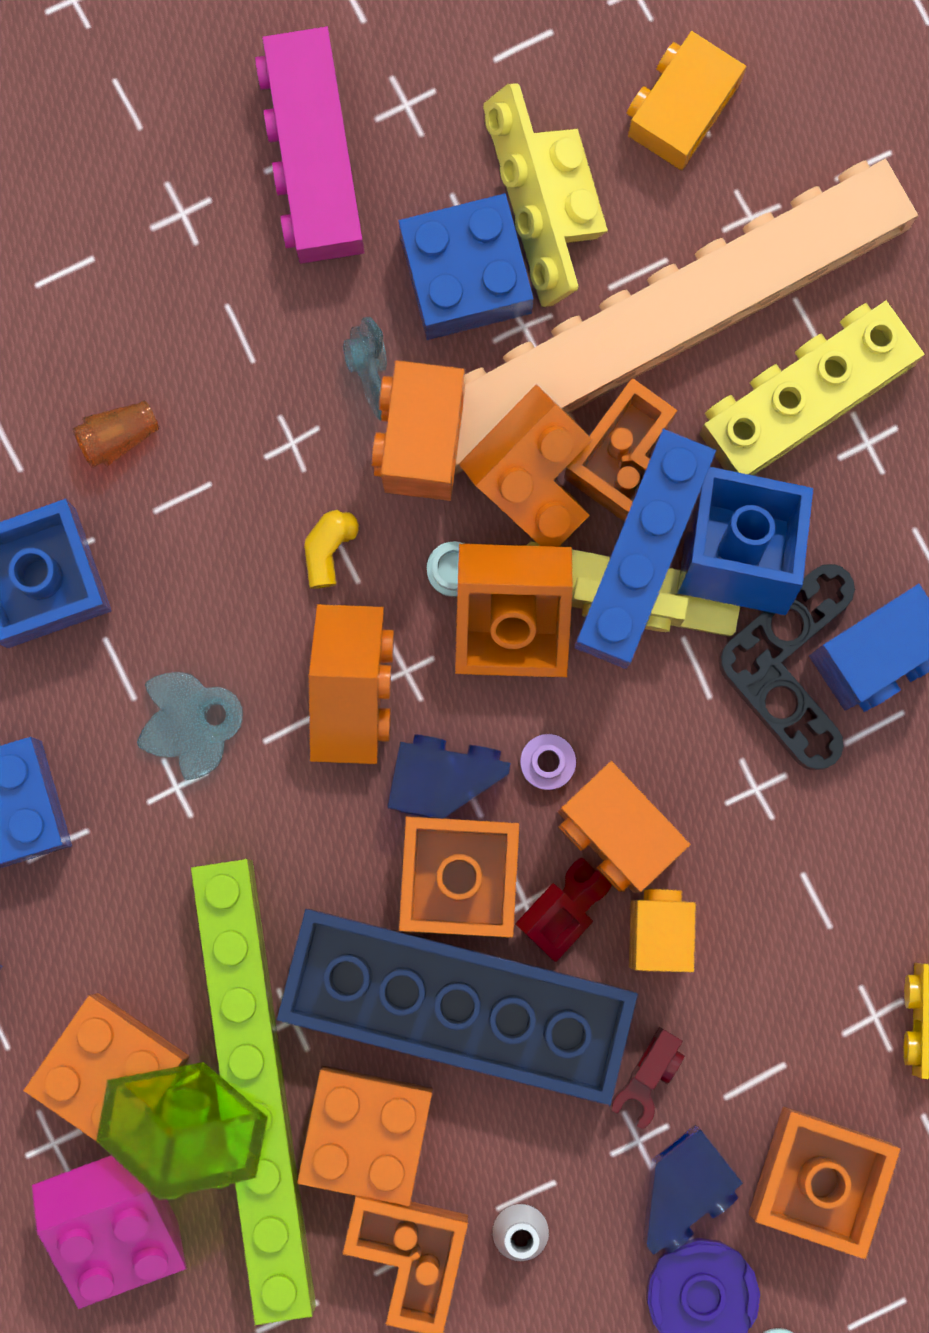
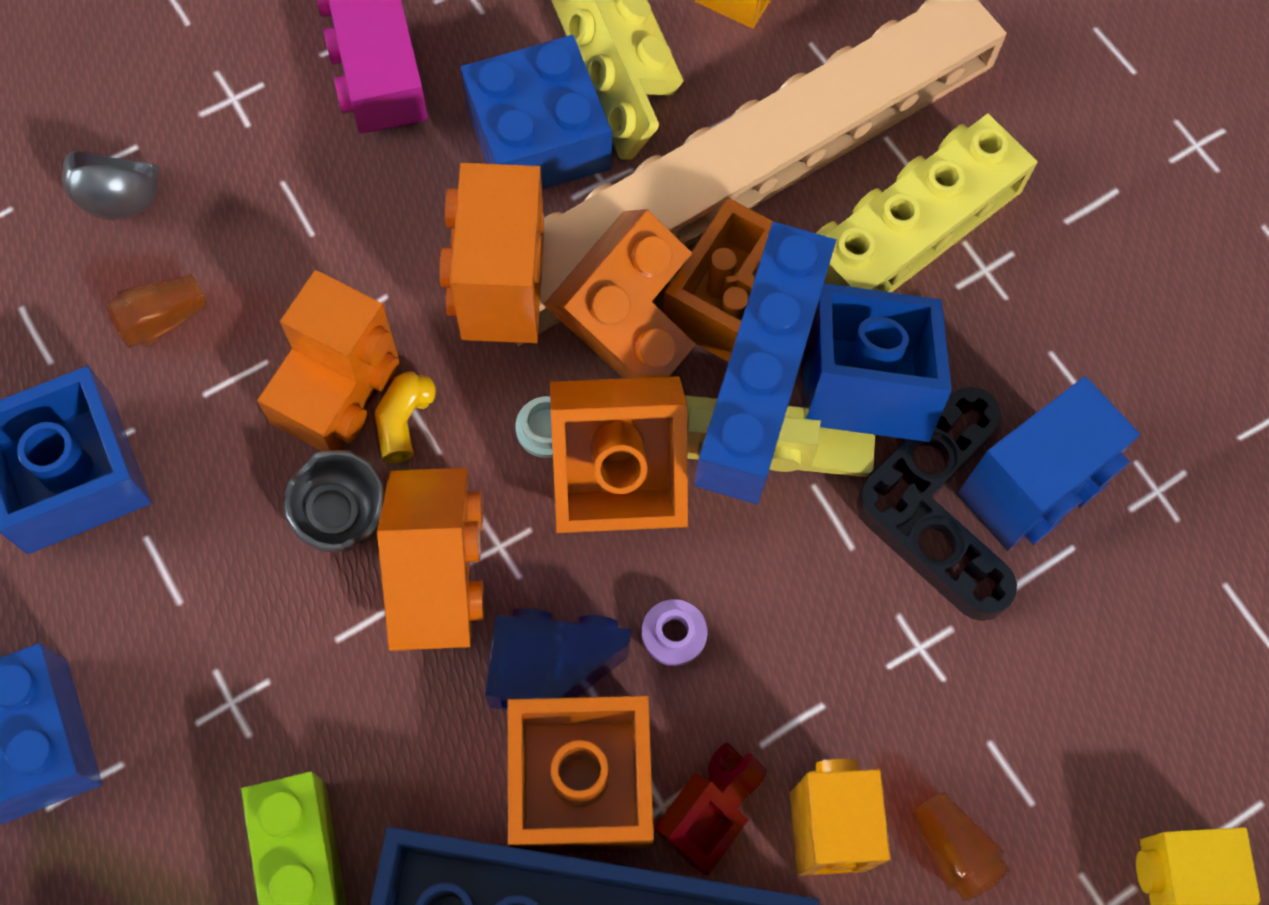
camera: 10 degrees left, 15 degrees down
clear light blue plate [137,672,243,780] -> none
clear light blue plate [343,317,387,421] -> none
orange brick [558,761,691,893] -> none
none -> flat silver hair [62,151,159,220]
none -> orange brick [257,269,400,451]
none -> flat silver hair [284,450,385,553]
none -> clear orange cone [912,792,1010,902]

